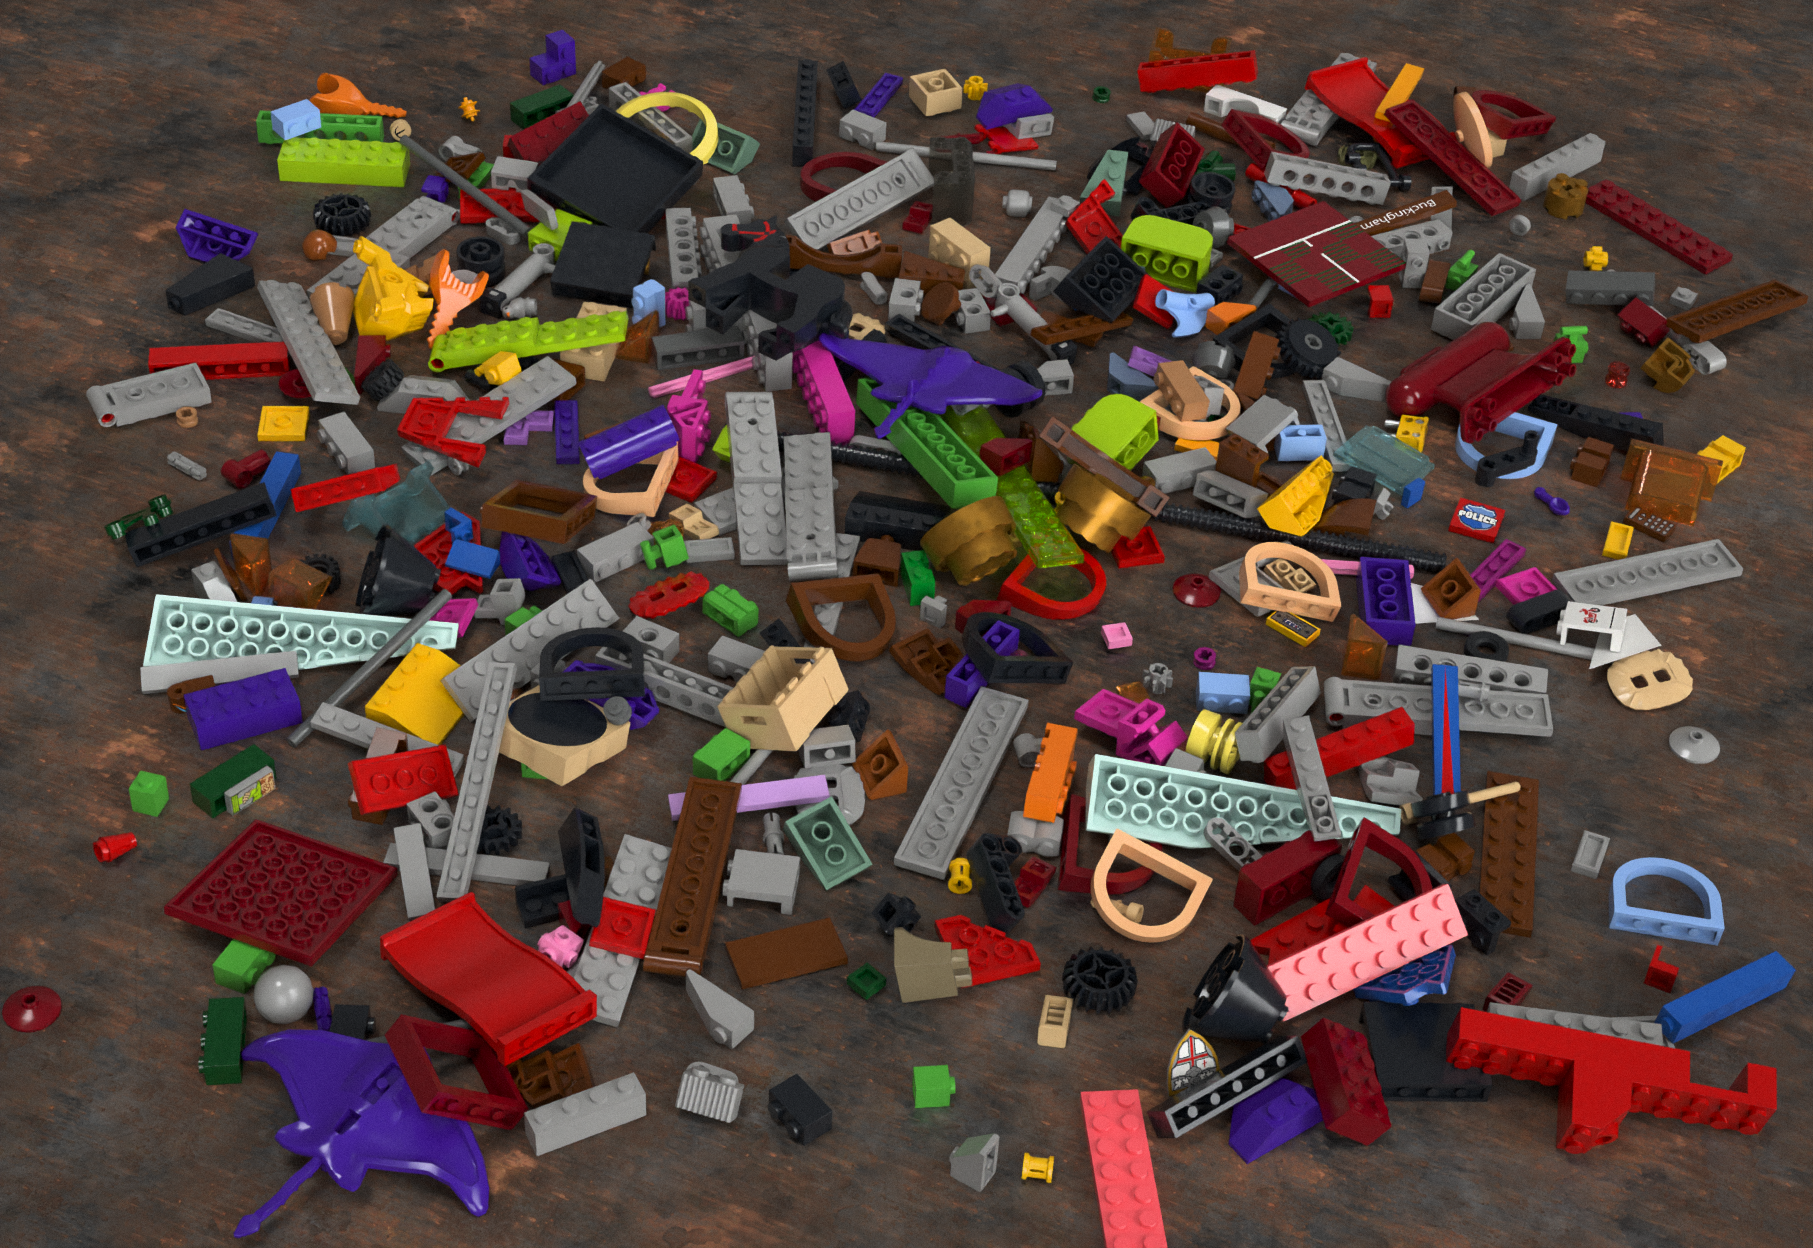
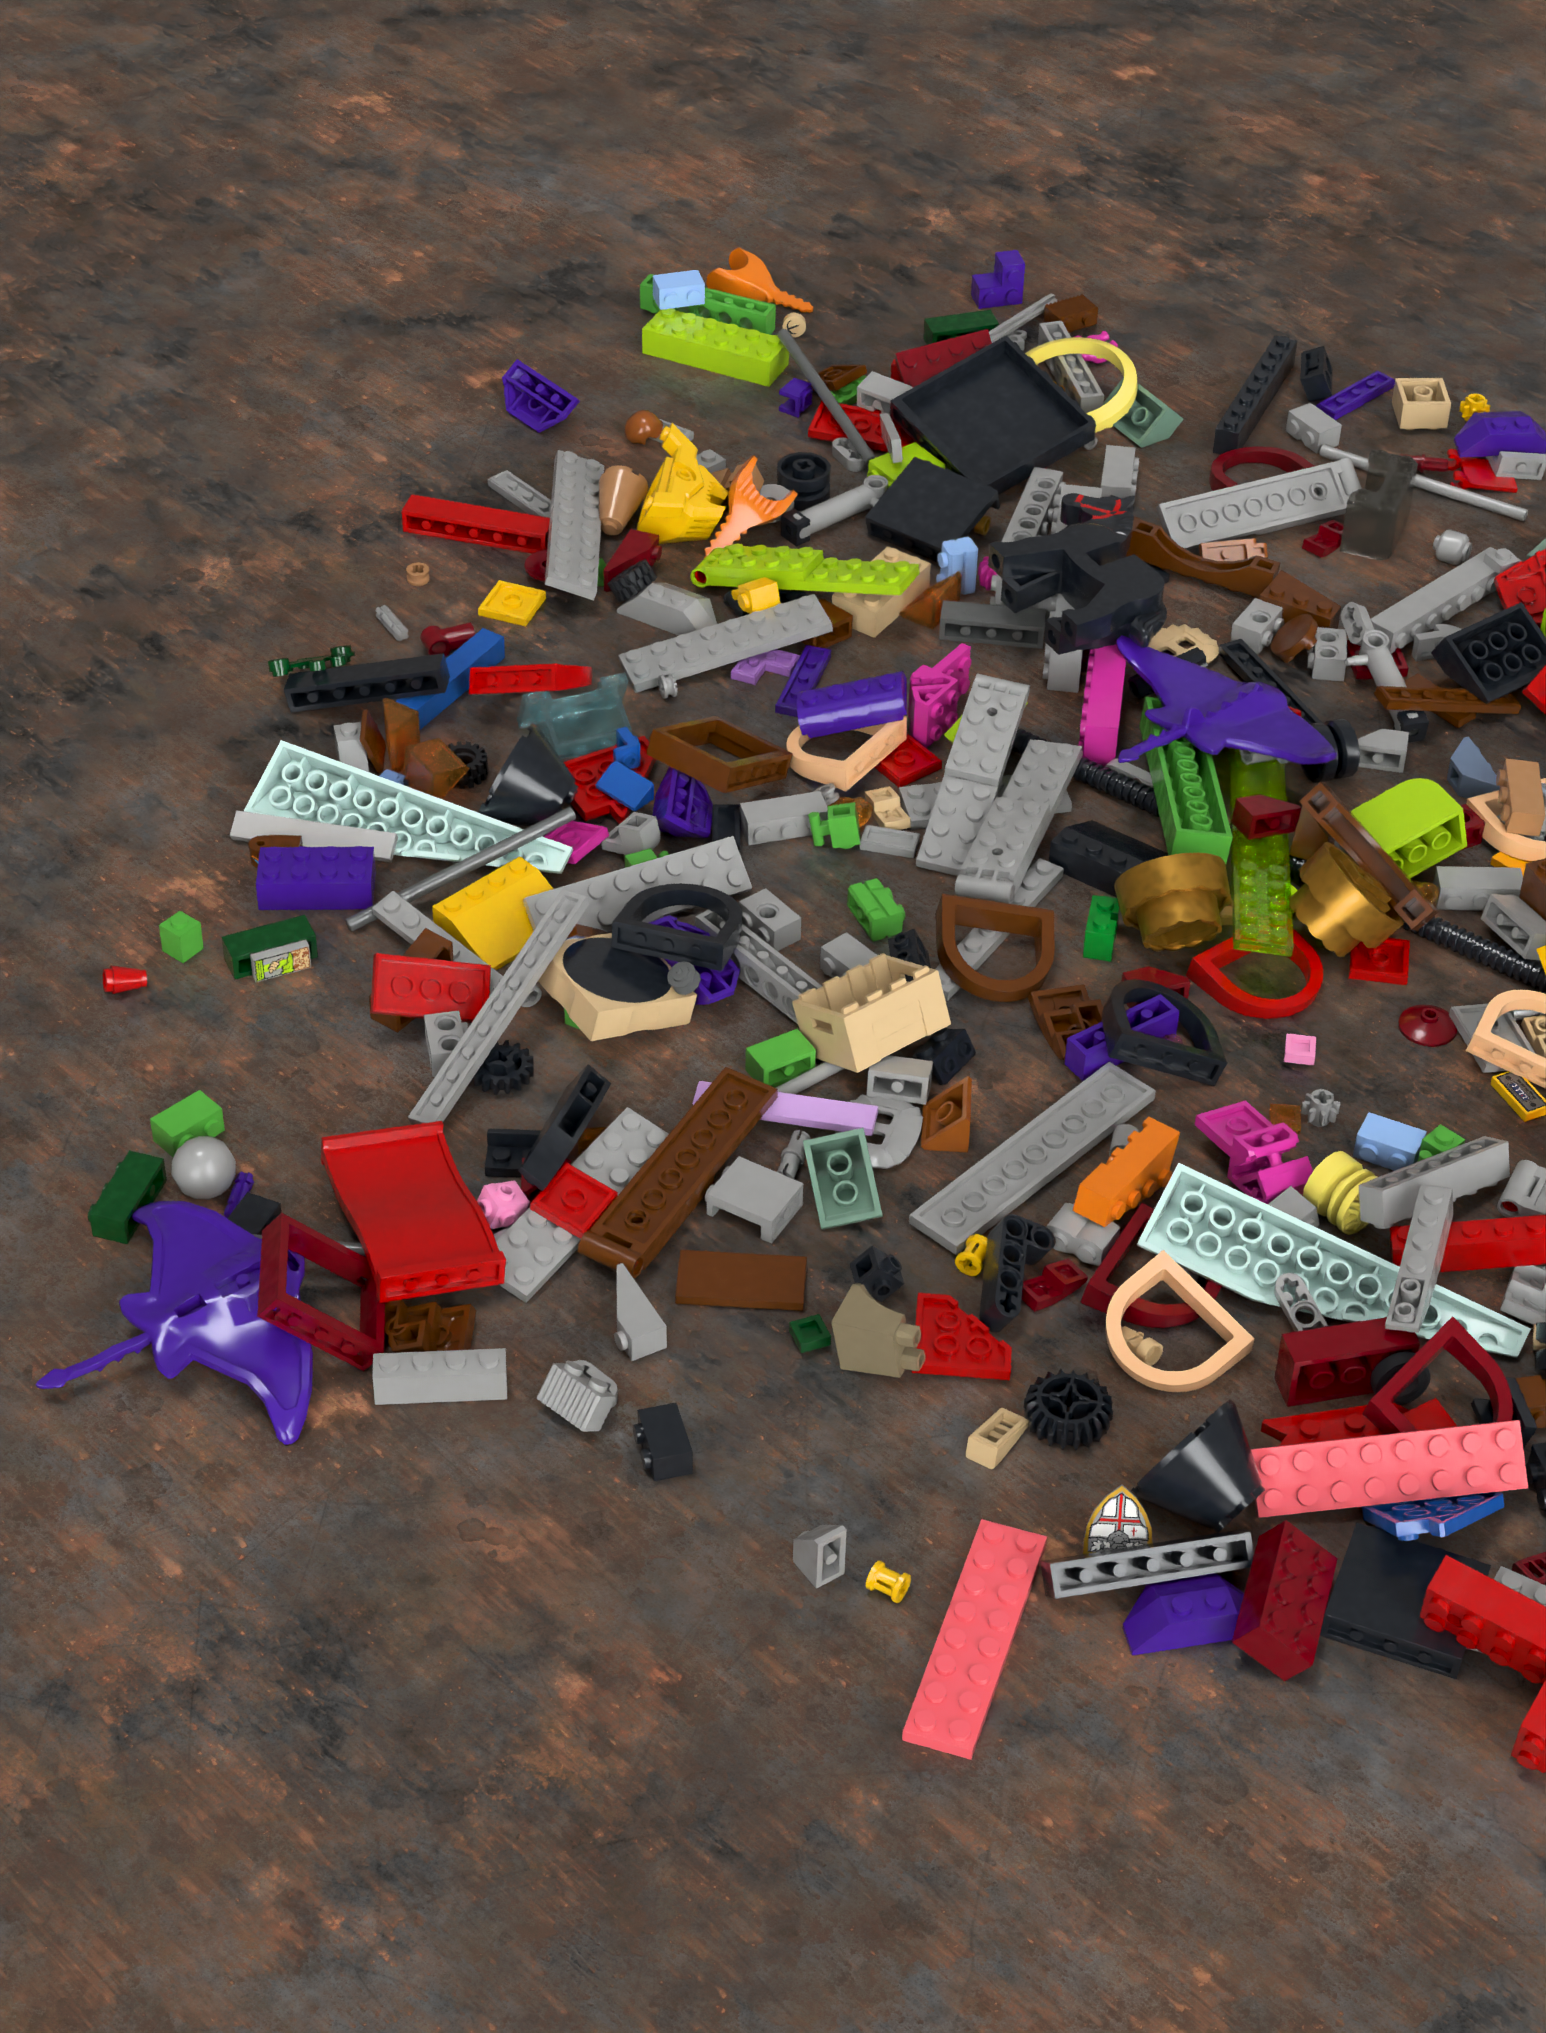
camera: 25 degrees right, 0 degrees up
light grey hinge [86,363,212,427] -> none
dark red tile [164,819,398,967] -> none
black slope [165,253,255,316] -> none
light grey hinge [307,196,460,298] -> none
black gear [313,193,371,237] -> none
light grey brick [317,412,375,475] -> none
light grey tile [383,843,550,886] -> none
light grey tile [394,823,435,922] -> none
red wing [397,397,509,468] -> none
light grey piece [438,136,482,161] -> none
light orange wheel [458,97,480,122] -> none
light grey animal [502,297,537,320] -> none
red piece [628,571,709,619] -> none
bright pink axle [648,356,755,398] -> none
reddish brown torso [853,535,901,587] -> none
light grey bar [860,272,888,305] -> none
bright green brick [912,1065,955,1108] -> none
light grey tile [920,595,947,629] -> none
tan brick [928,218,991,289] -> none
medium lavender tile [1127,346,1172,376] -> none
magenta bush [1193,647,1216,670] -> none

